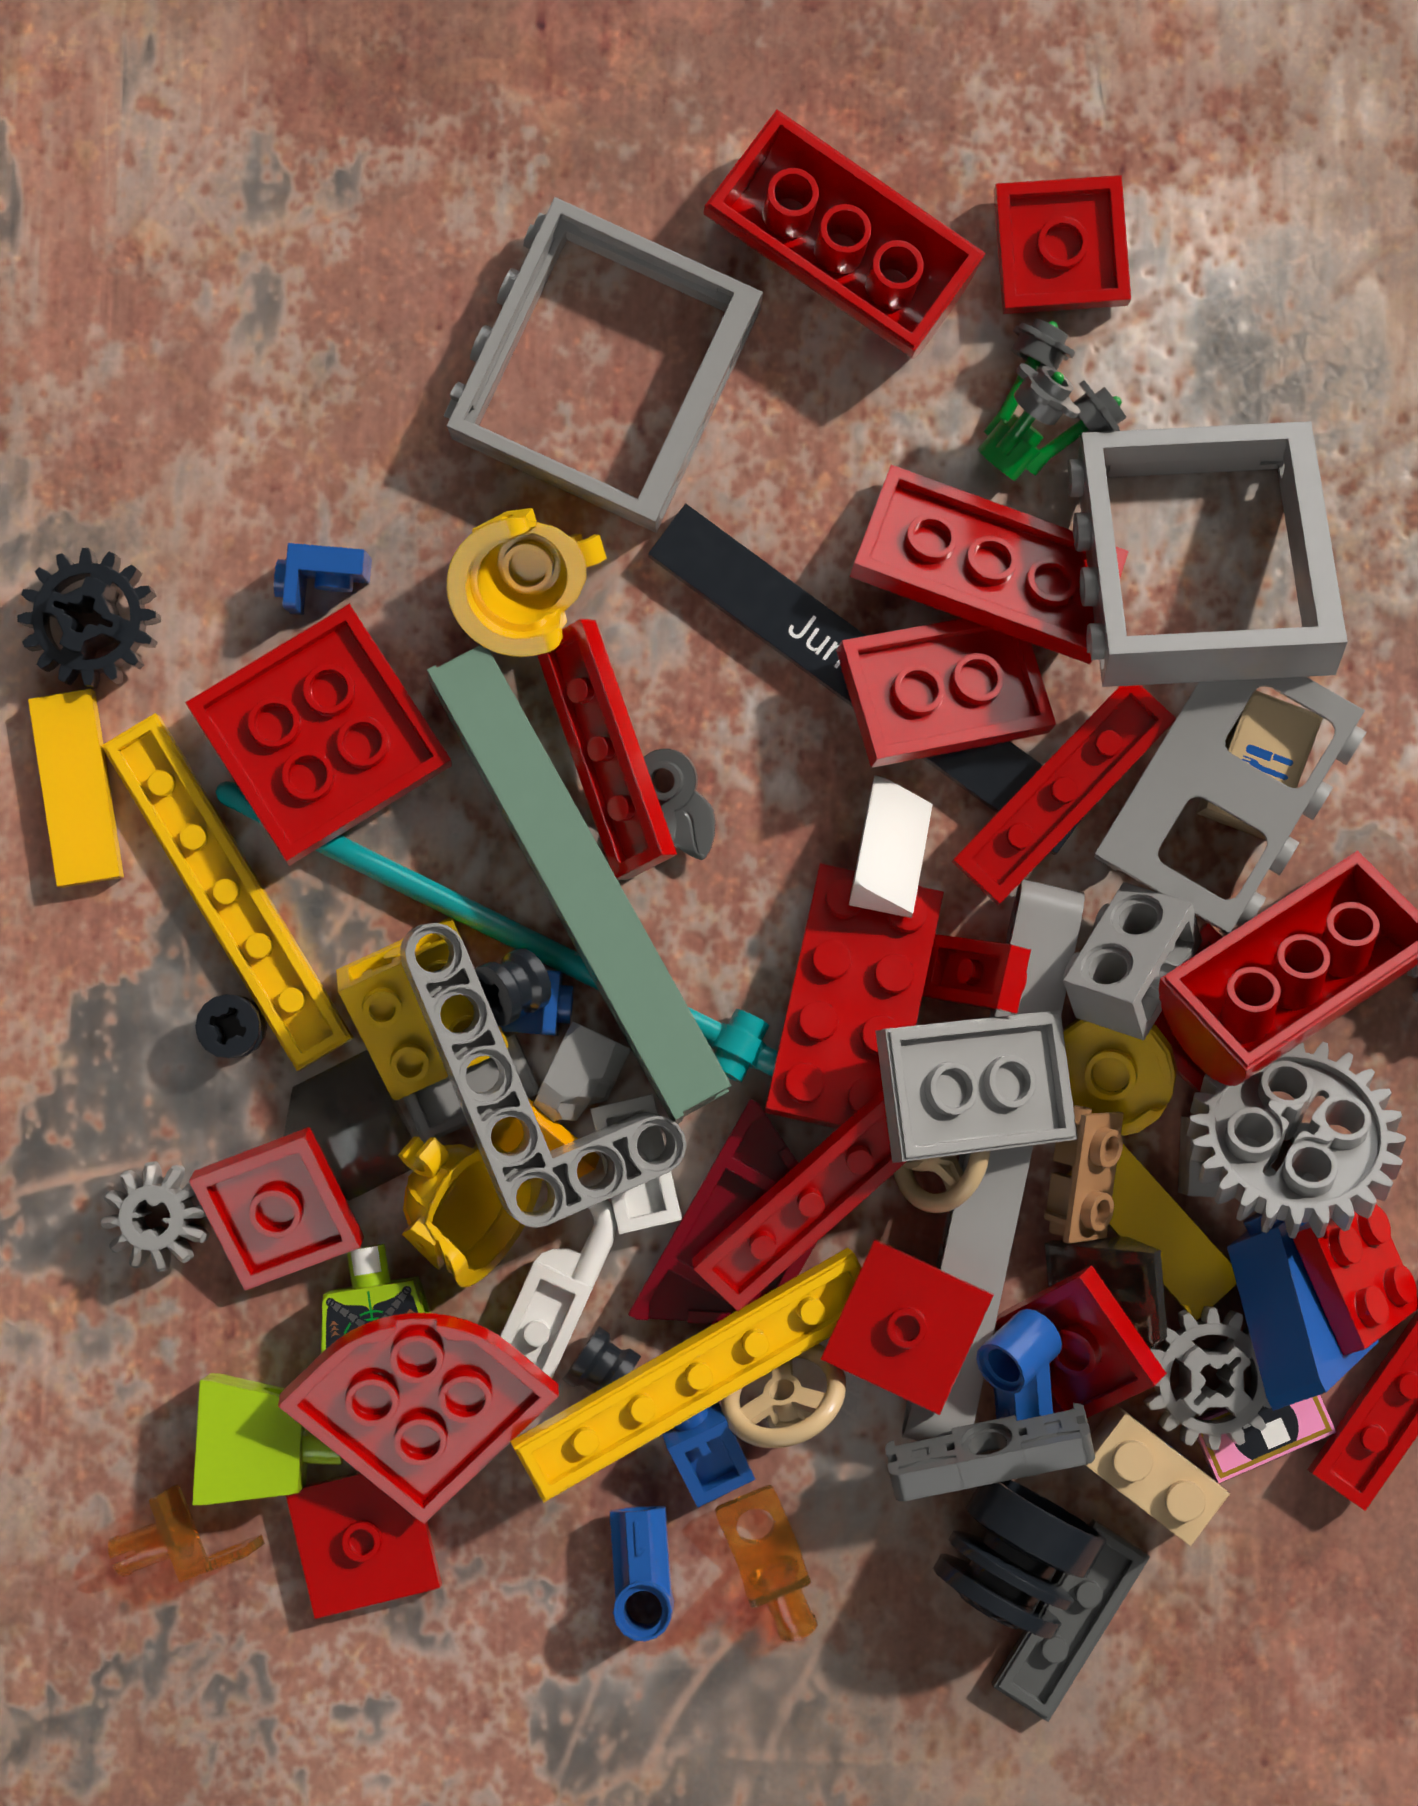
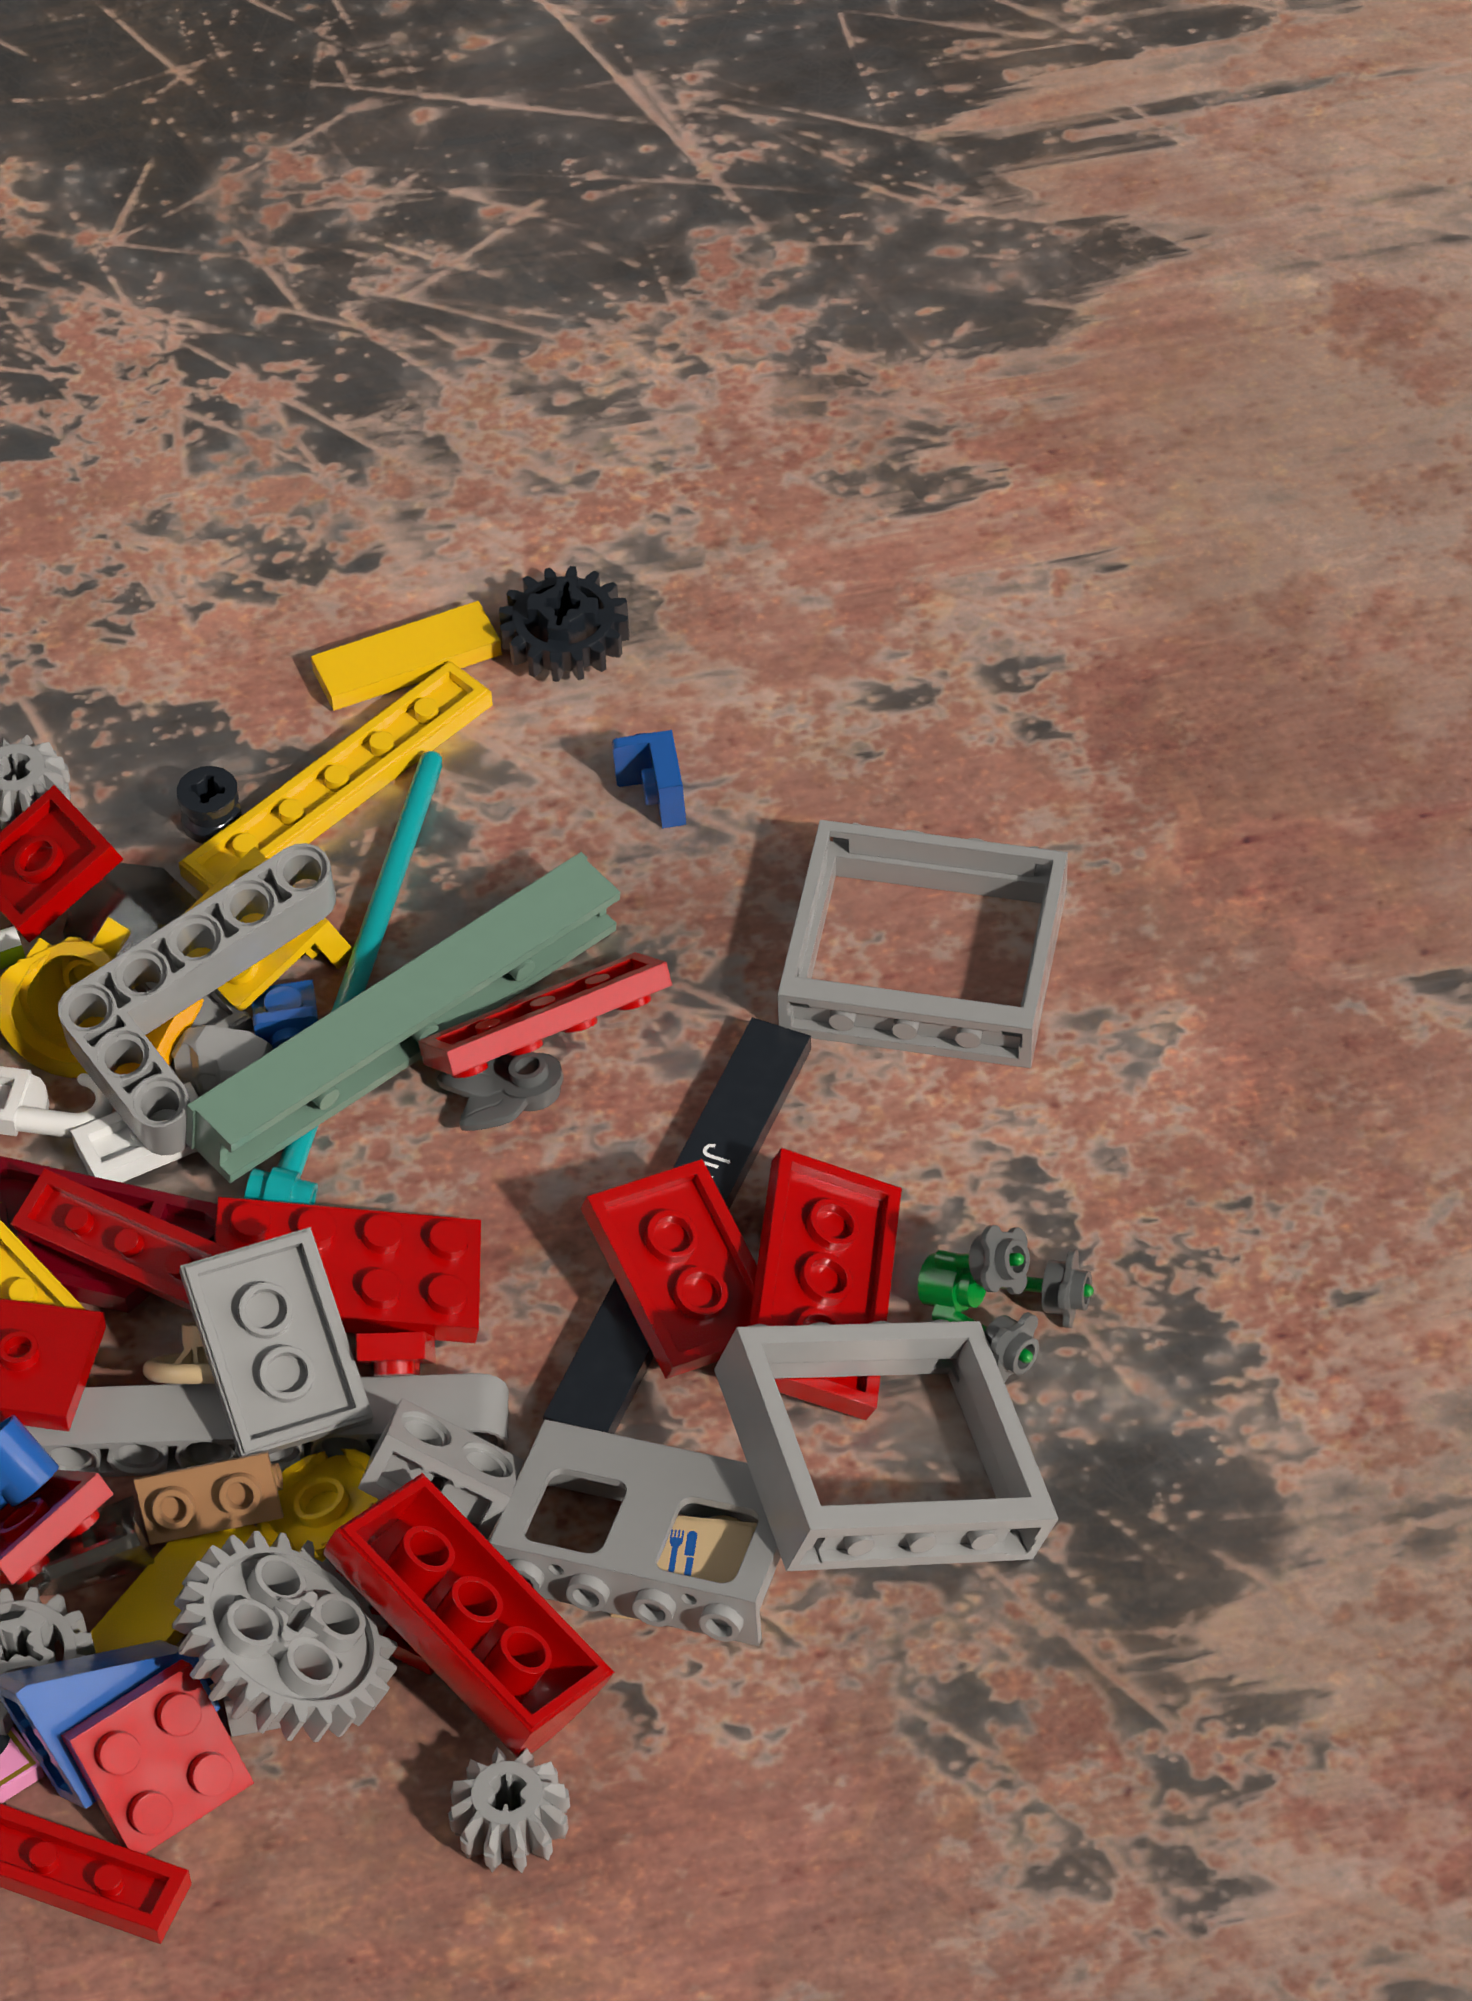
camera: 80 degrees right, 35 degrees down
red plate [185,603,452,866] -> none
yellow helmet [446,508,607,657] -> none
black wheel [475,949,551,1027] -> none
red brick [703,109,986,359] -> none
white slope [849,776,933,918] -> none
red plate [951,685,1177,906] -> none
red plate [993,175,1131,314] -> none

